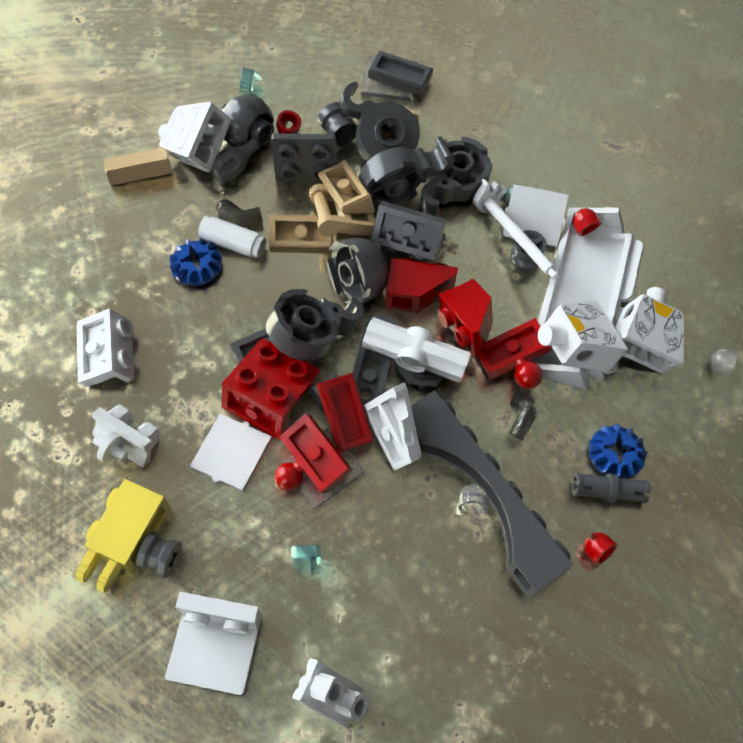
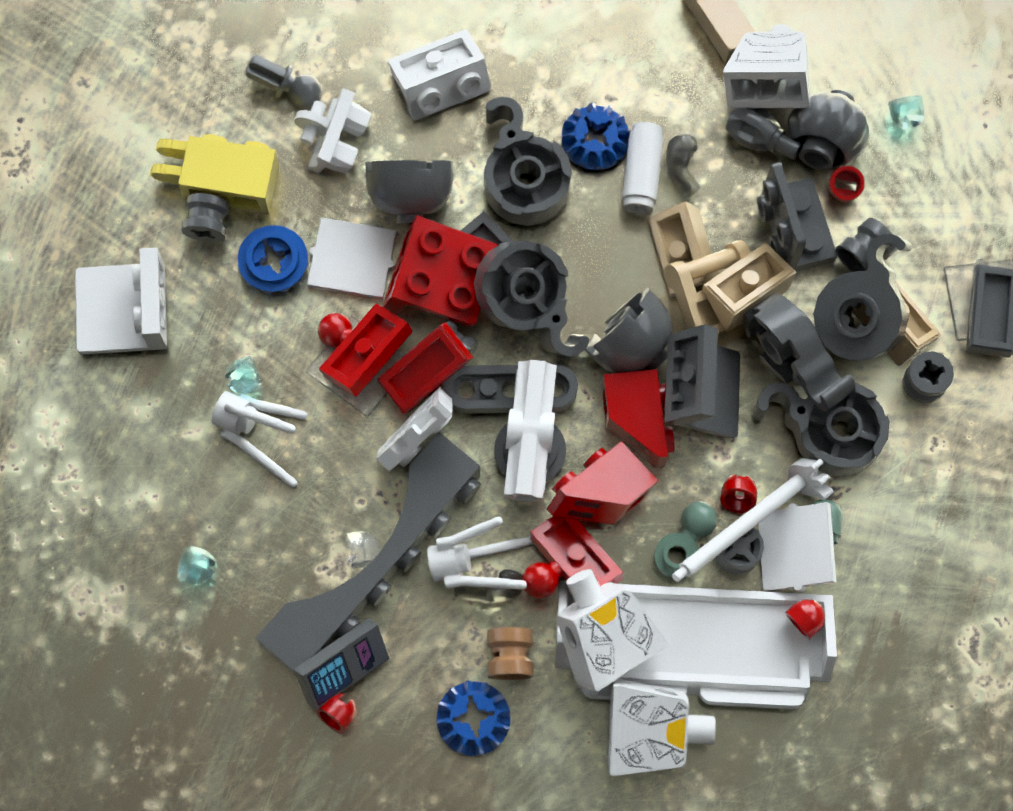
camera: 75 degrees right, 10 degrees up
white hips [292,658,370,728] -> none
dark grey pin [572,473,651,504] -> none
none -> clear light blue hinge [178,545,215,584]
none -> white plant [211,391,308,488]
none -> blue gear [237,225,308,295]
none -> dark grey axle [245,55,322,109]
none -> tile [294,618,390,710]
none -> dark grey cylinder [365,160,453,223]
none -> white plant [428,517,534,590]
none -> dark grey piece [484,96,572,226]
none -> medium nougat wheel [487,627,533,680]
none -> sand green plate [654,501,717,580]
none -> red hinge [720,474,758,513]
none -> dark grey wheel [902,351,954,403]

